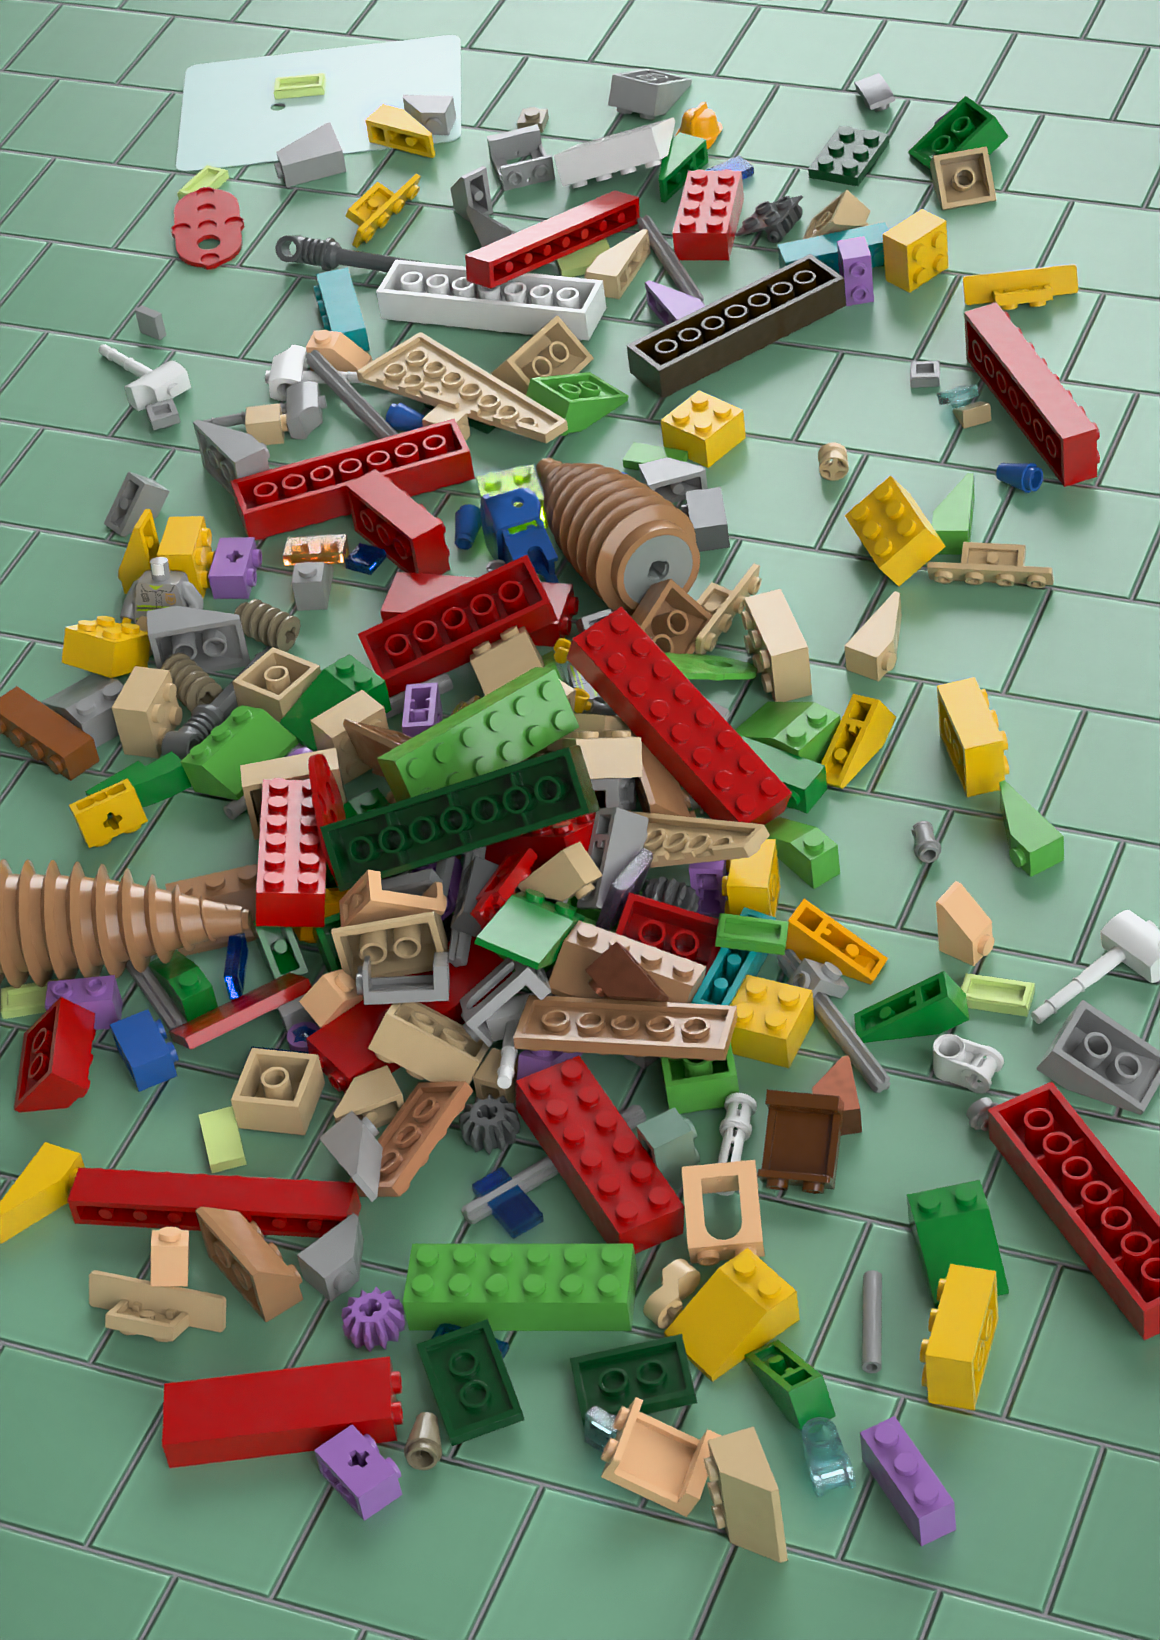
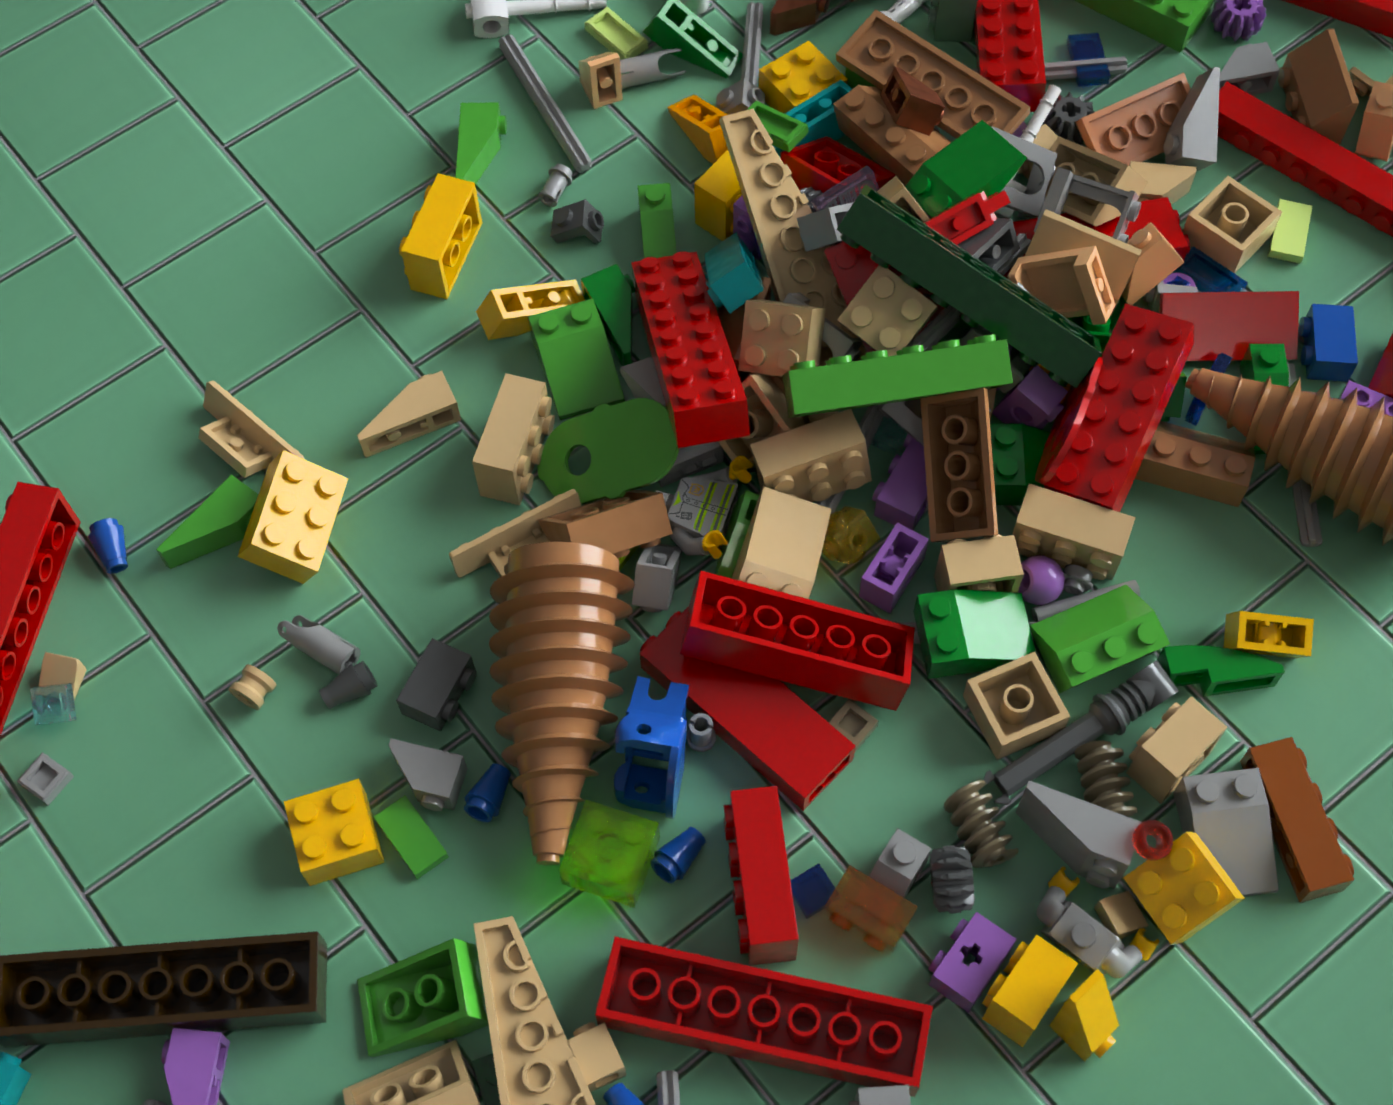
camera: 155 degrees left, 20 degrees up
none -> light grey piece [277,615,360,675]
none -> dark grey cone [319,661,378,709]
none -> light grey axle [499,34,592,173]
none -> dark grey bracket [551,199,604,244]
none -> light grey piece [620,48,686,89]
none -> teal brick [703,232,764,313]
none -> dark grey gear [929,845,975,914]
none -> clear red plate [1132,820,1173,861]

